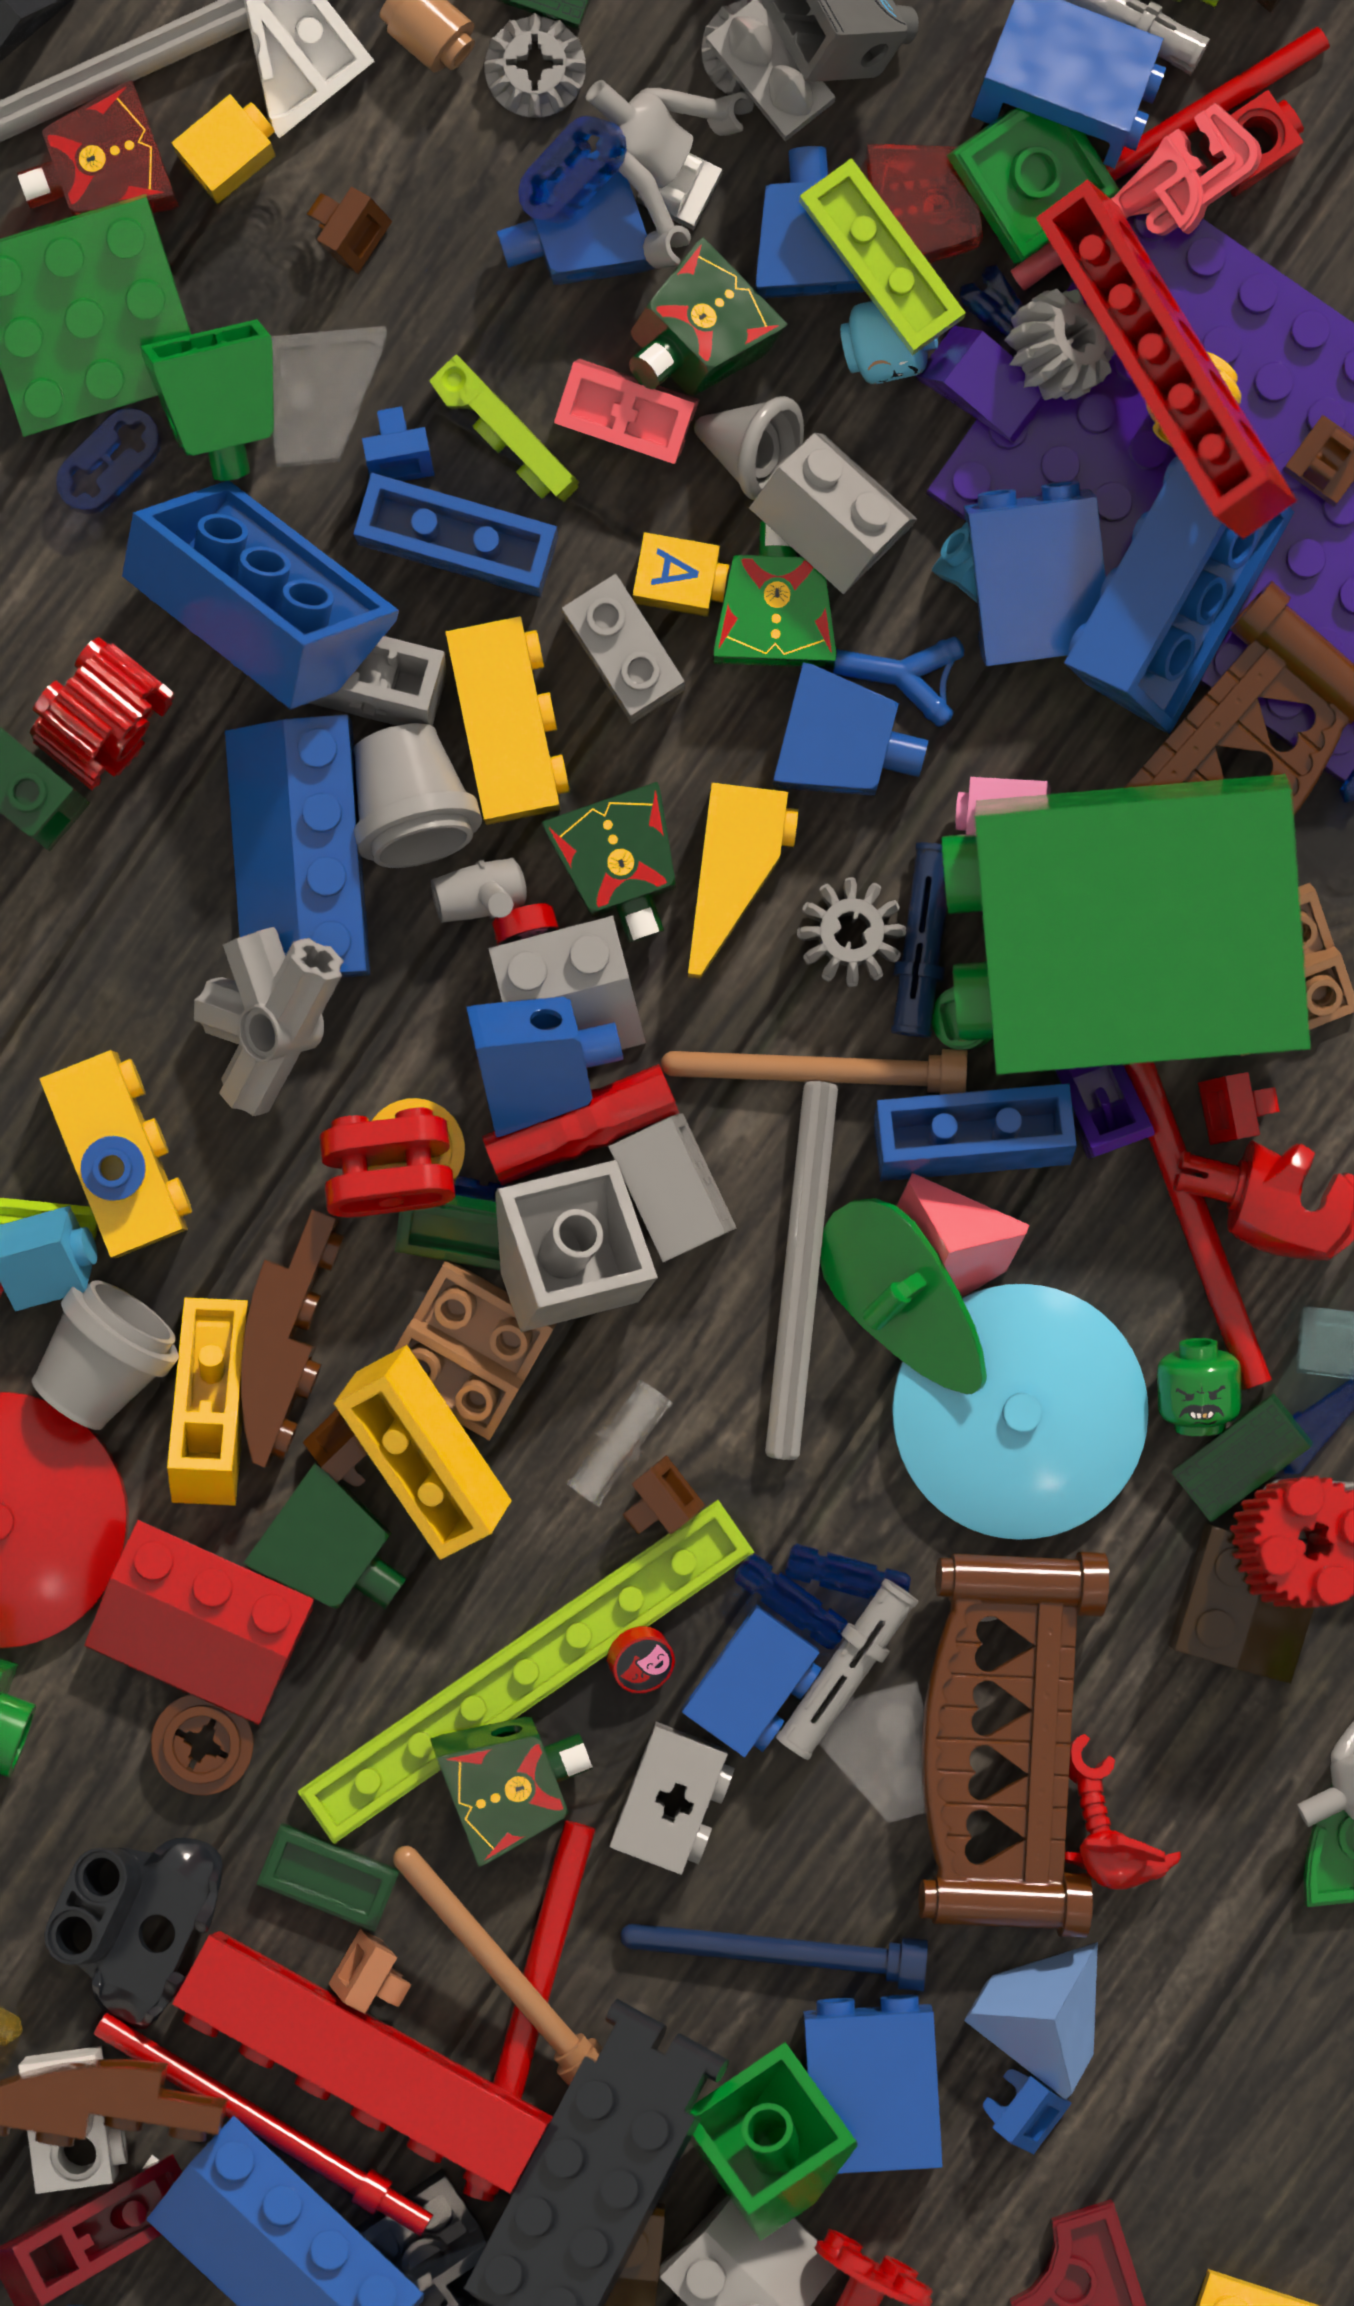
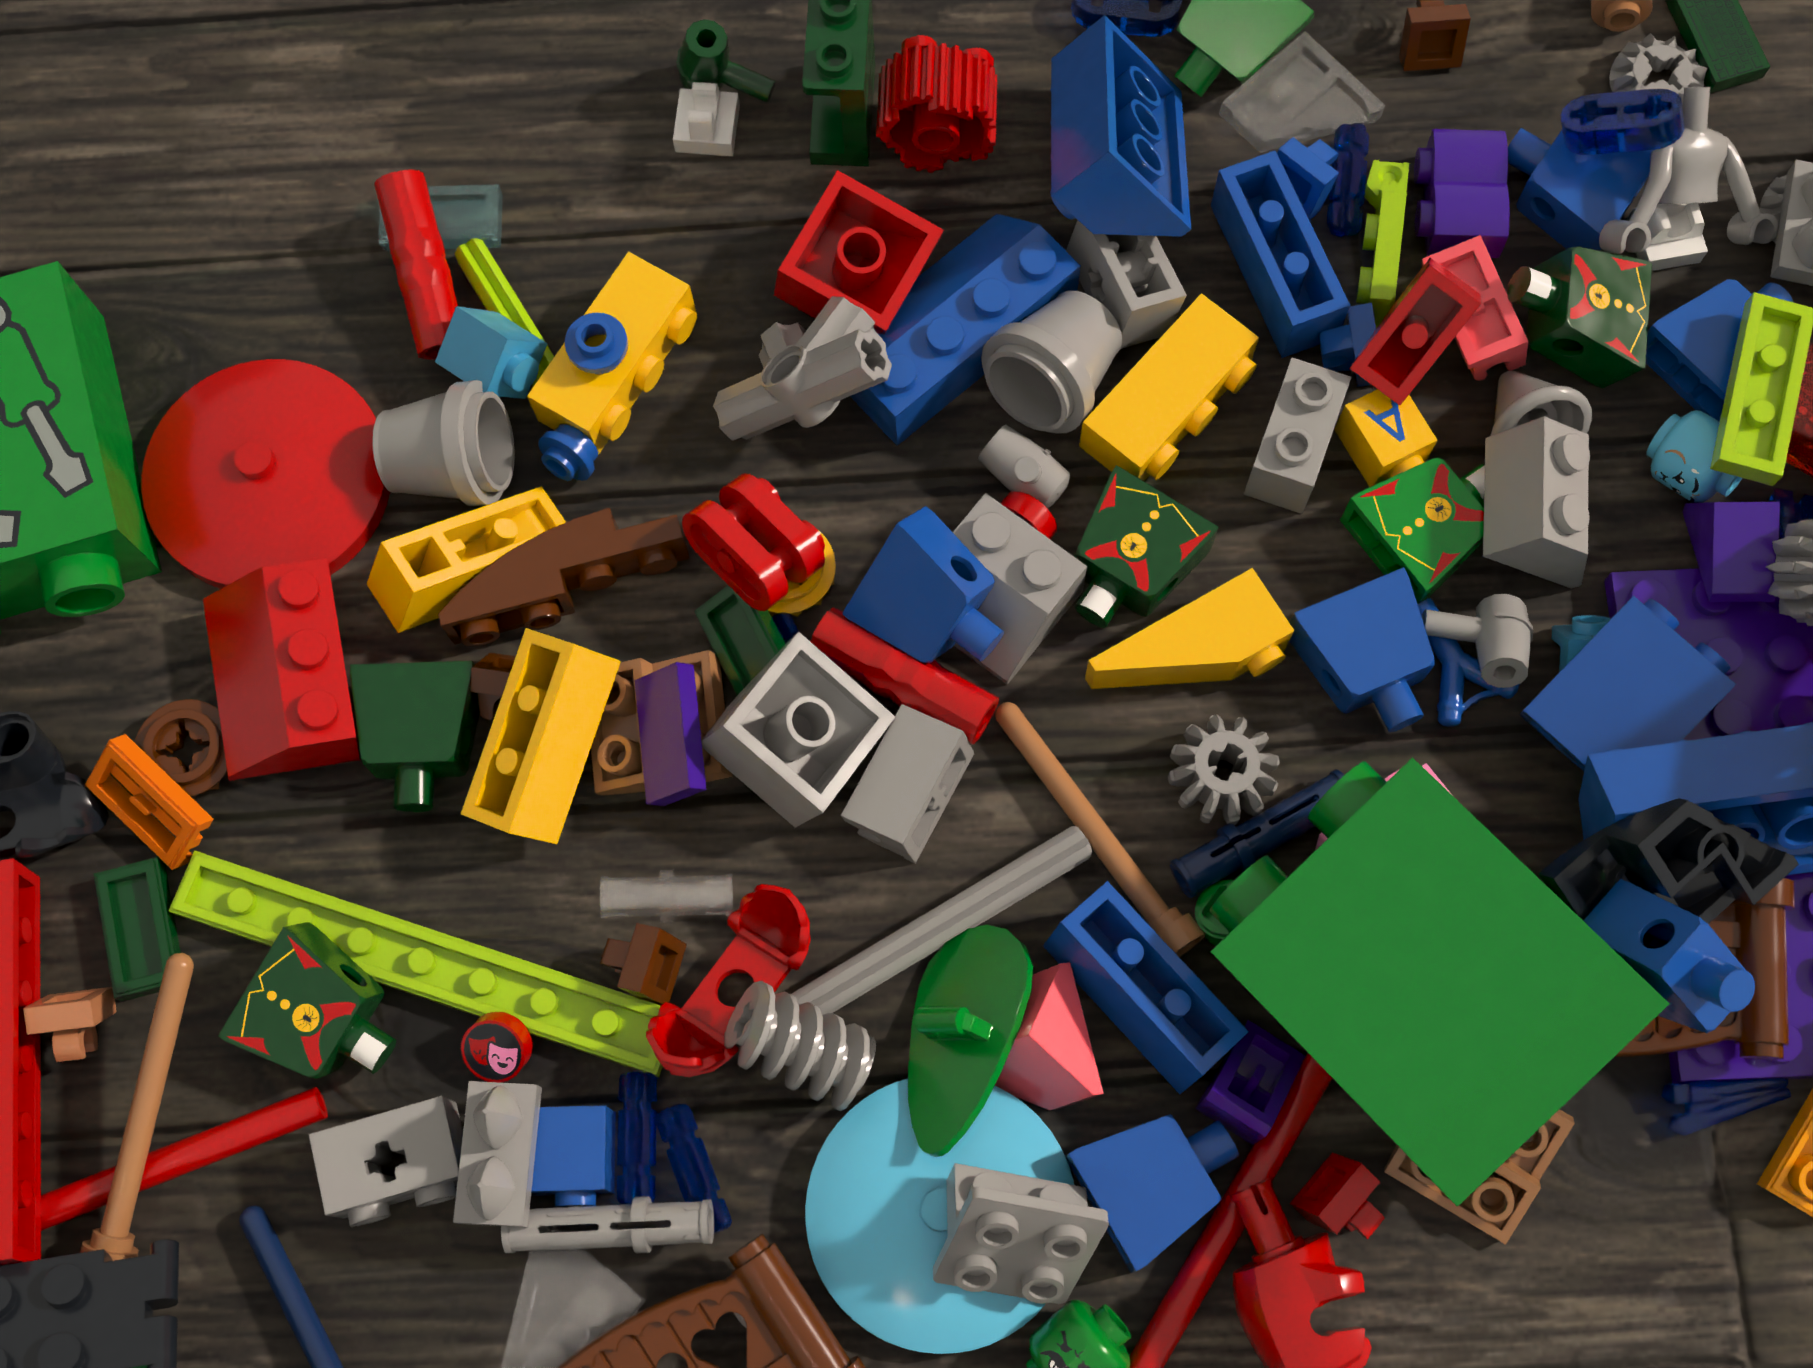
camera: 55 degrees right, 15 degrees down
none -> orange tile [85,734,214,870]
none -> light grey tile [453,1081,542,1228]
none -> blue plate [538,424,598,481]
none -> tile [634,662,706,806]
none -> red piece [646,884,811,1077]
none -> light grey piece [724,981,876,1111]
none -> red slope [774,170,944,335]
none -> light grey bracket [933,1163,1109,1304]
none -> blue torso [1066,1114,1239,1273]
none -> blue tile [1319,303,1376,387]
none -> clear blue axle [1326,122,1370,237]
none -> red slope [1349,257,1482,405]
none -> dark purple brick [1414,129,1510,258]
none -> light grey piece [1422,594,1533,688]
none -> black slope [1538,798,1799,949]
none -> blue torso [1584,879,1755,1033]

